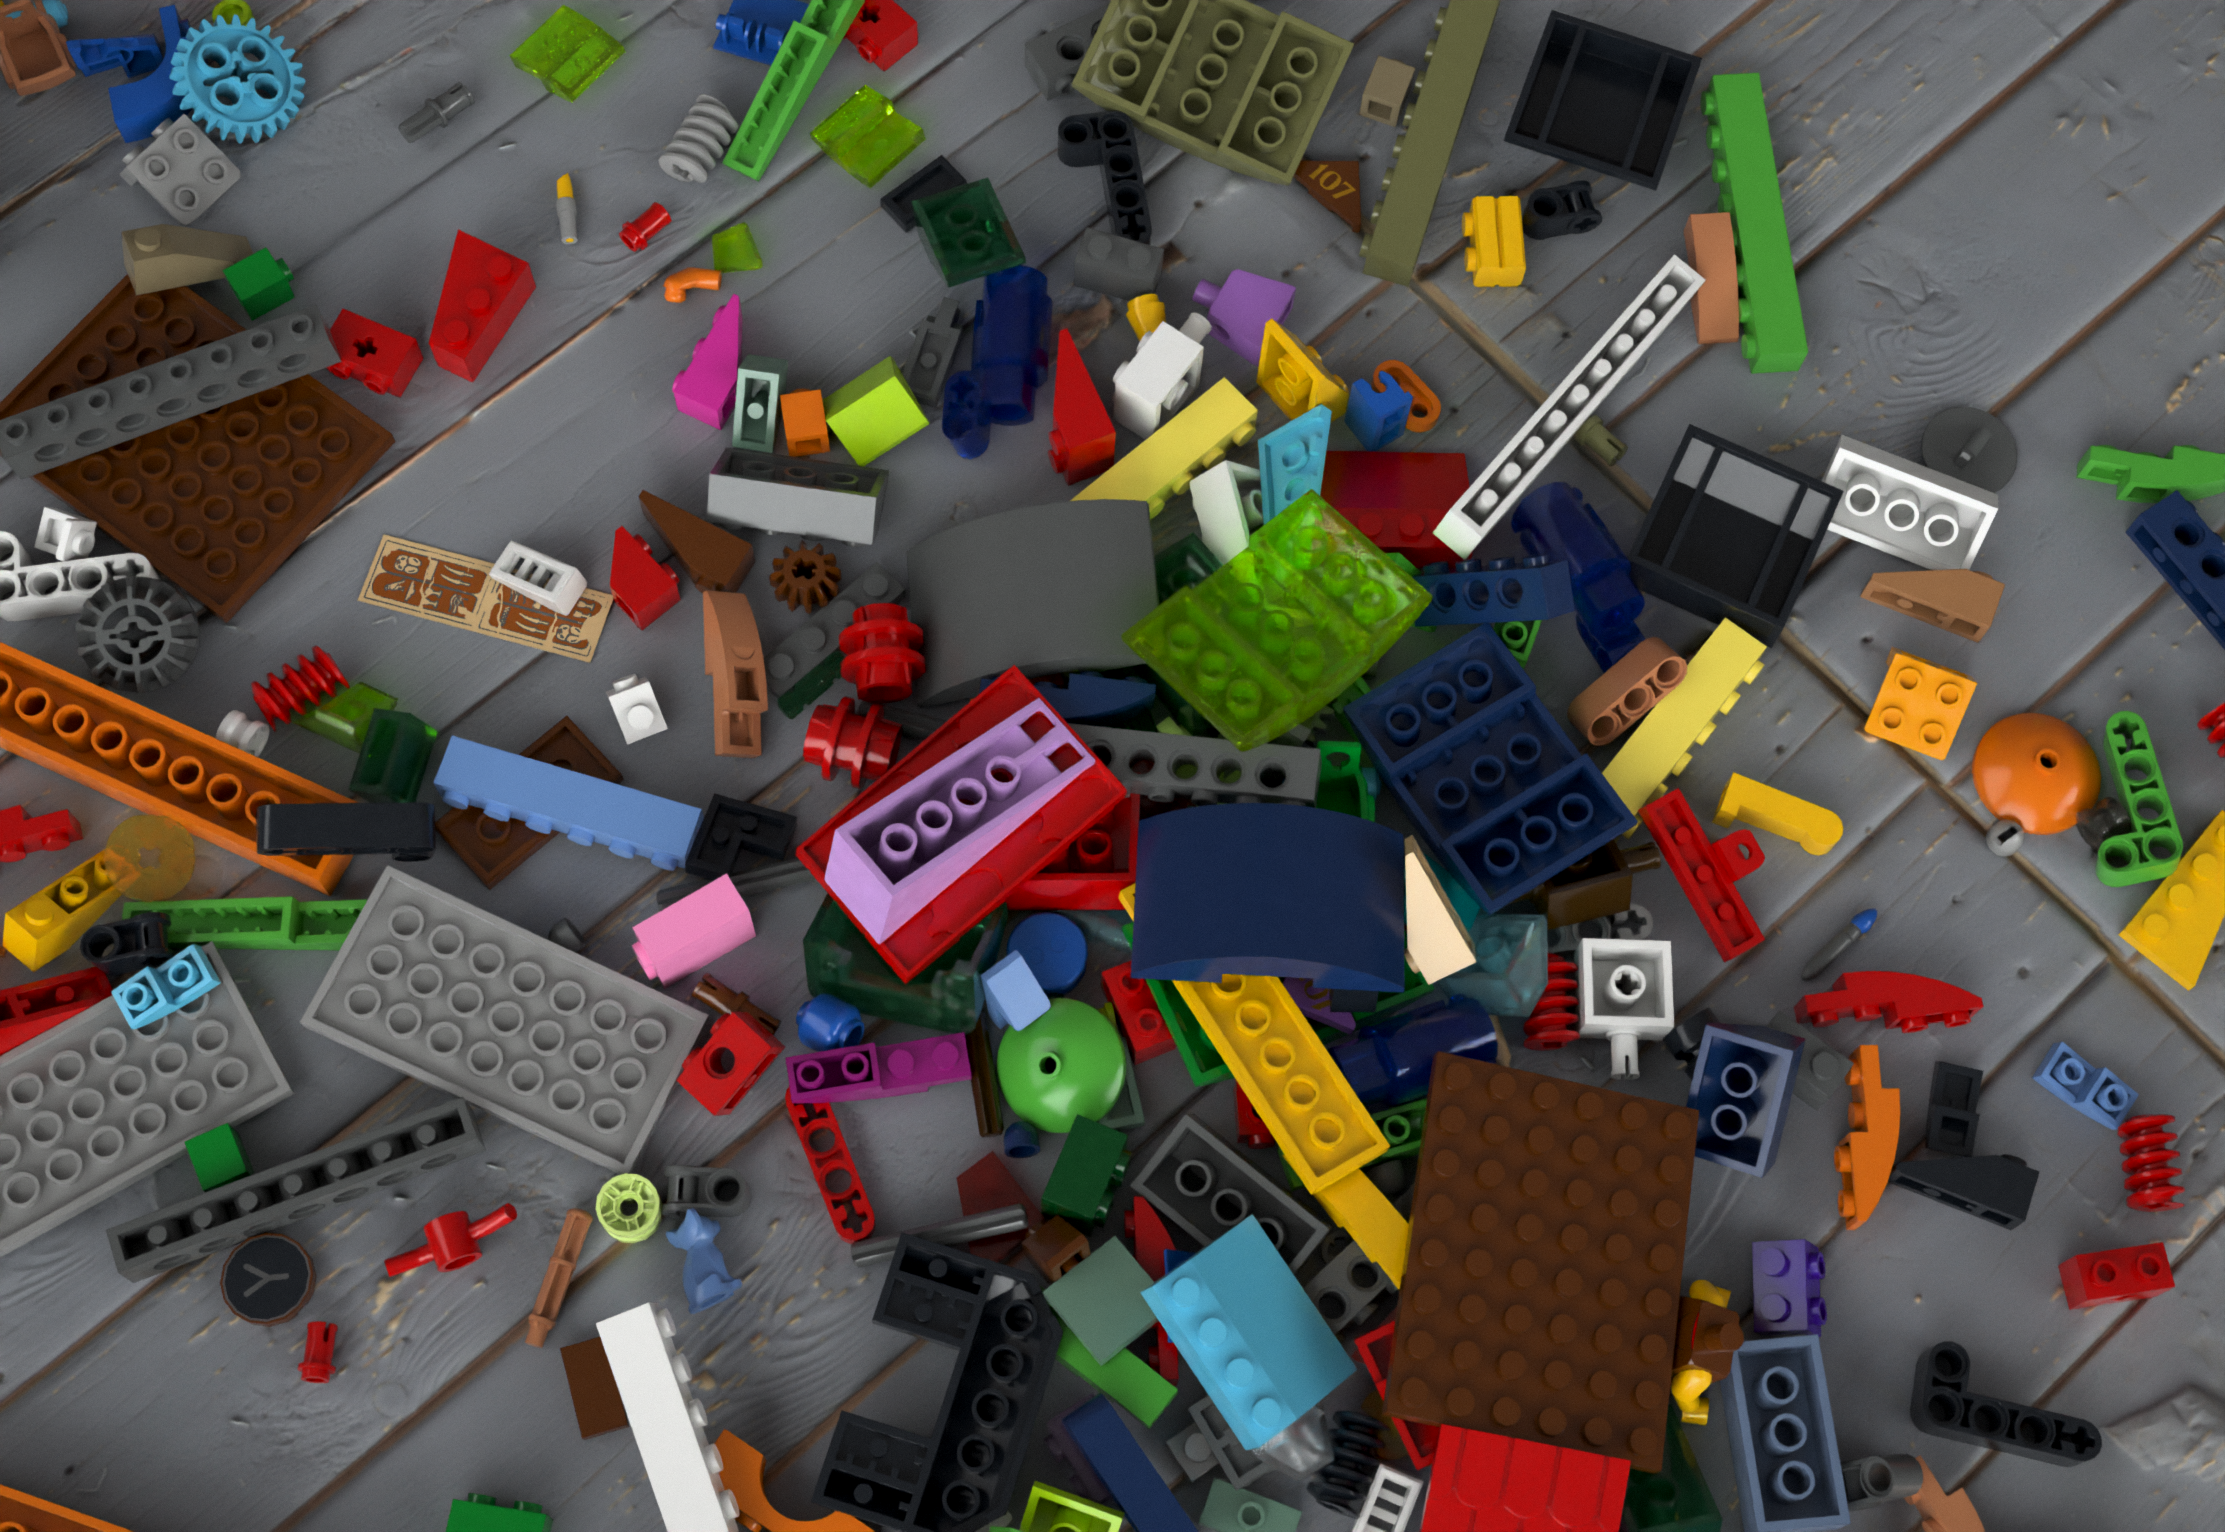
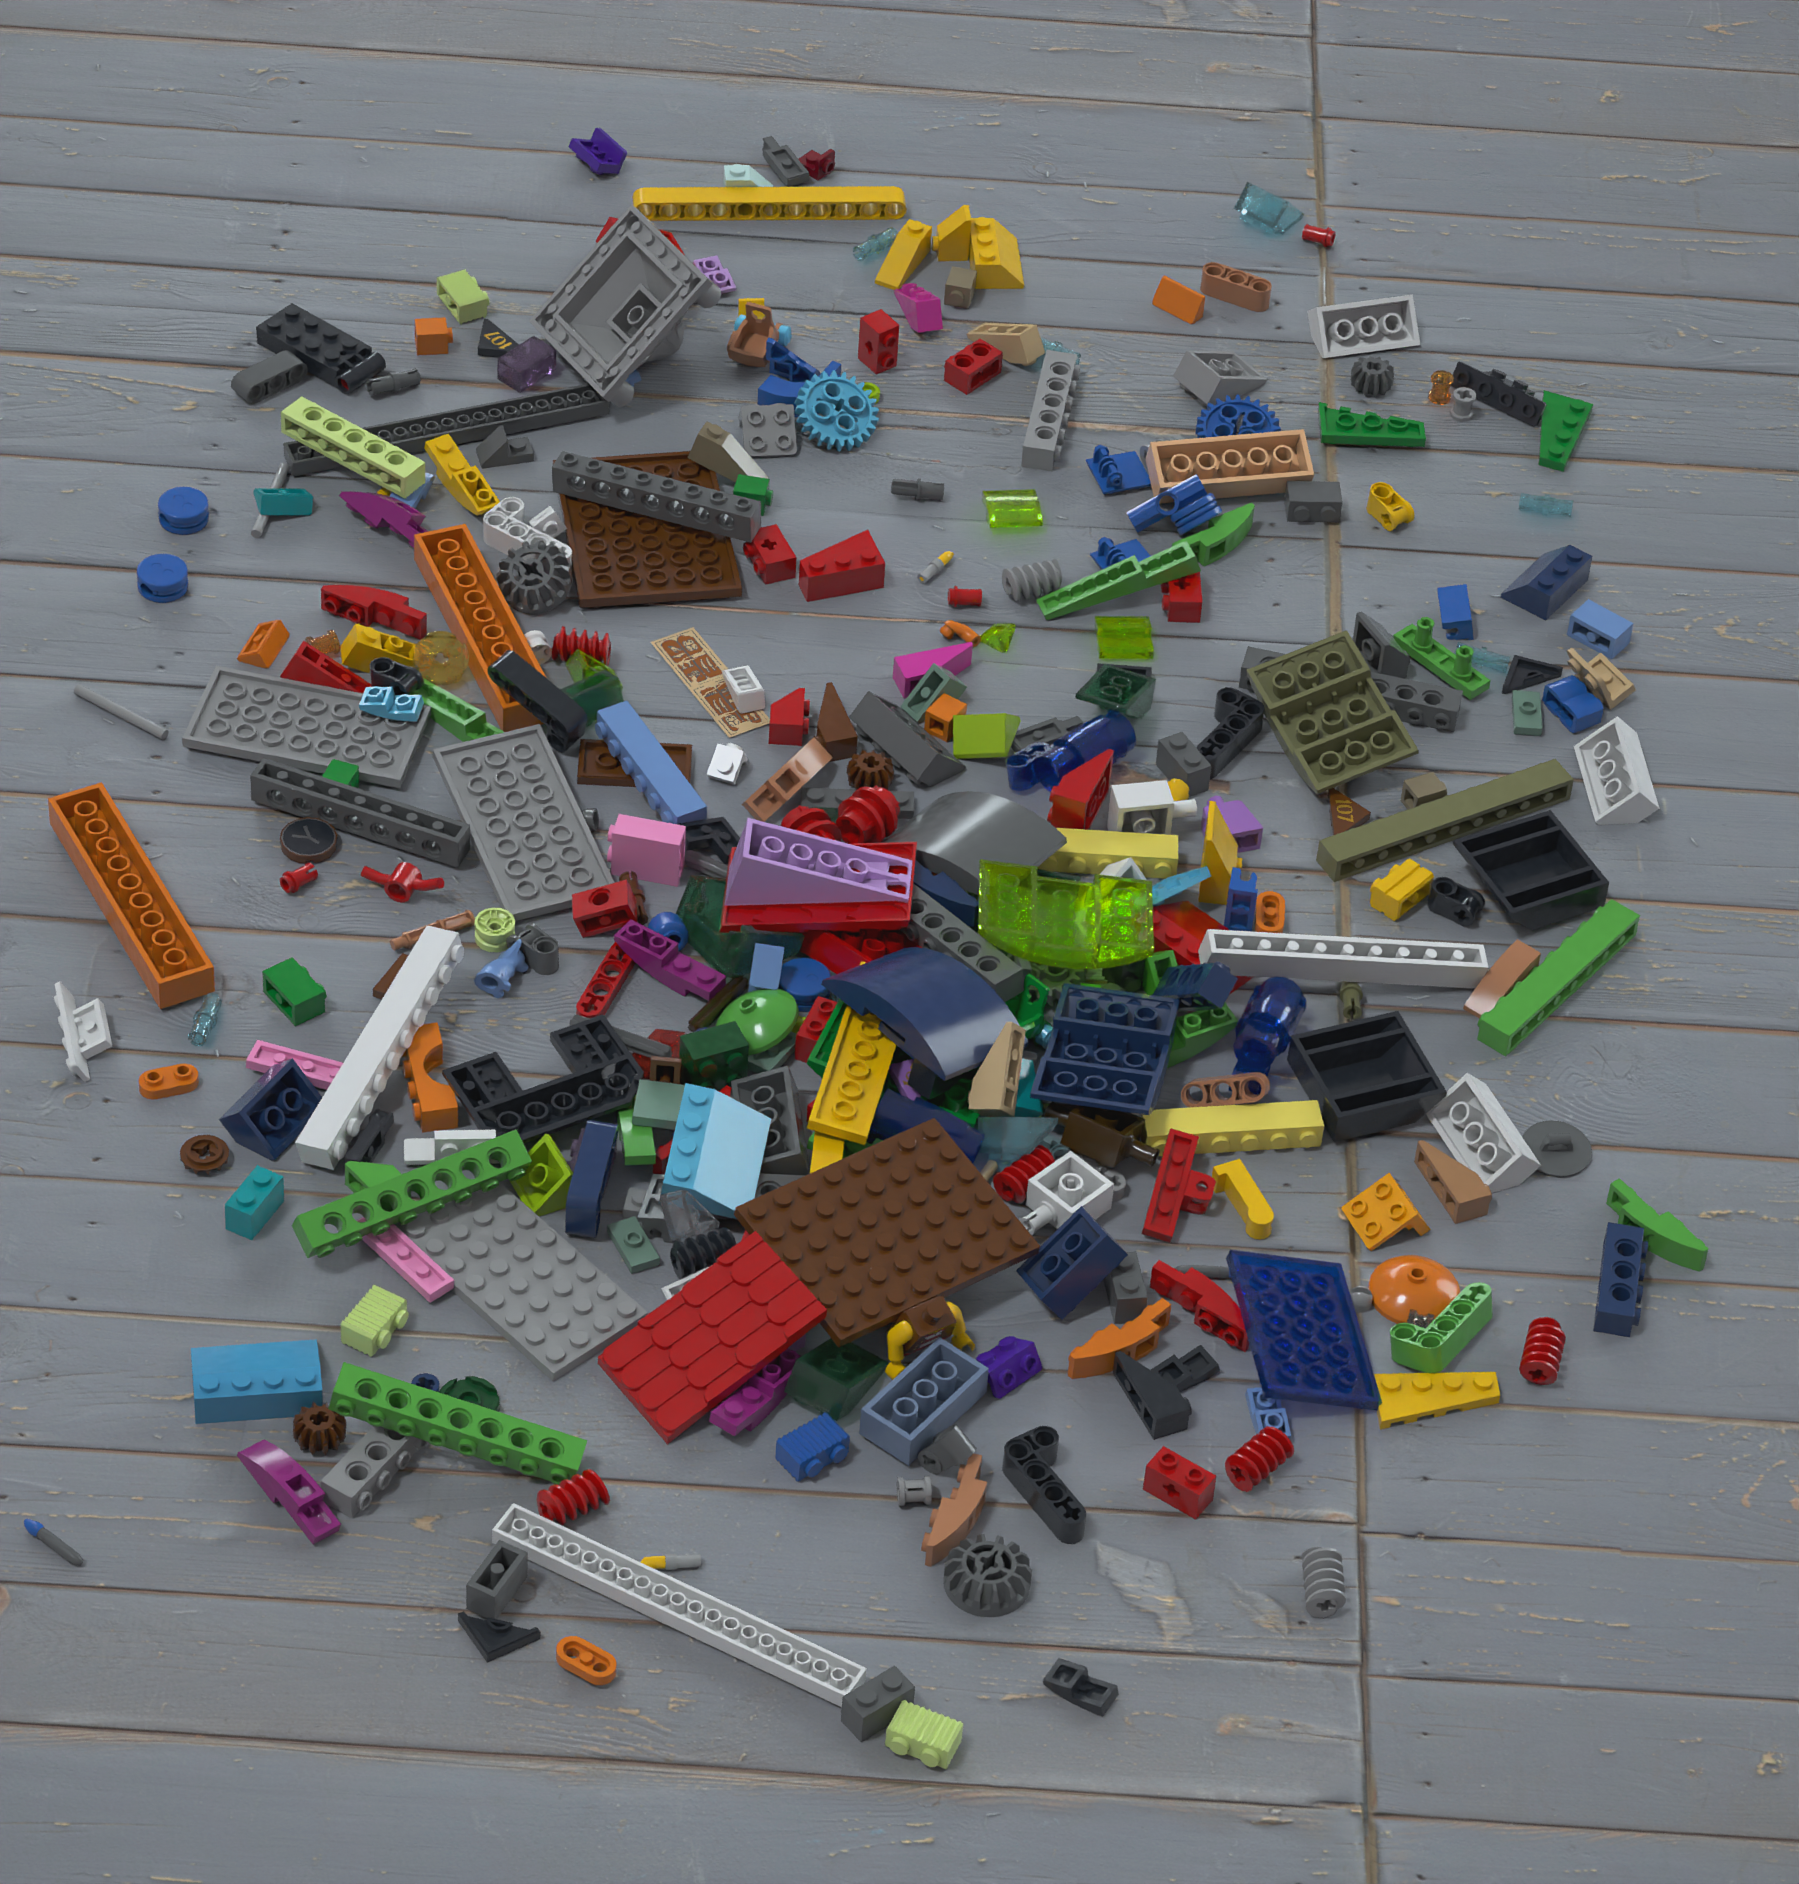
camera: 45 degrees right, 25 degrees down
none -> clear blue plate [1226,1250,1382,1411]

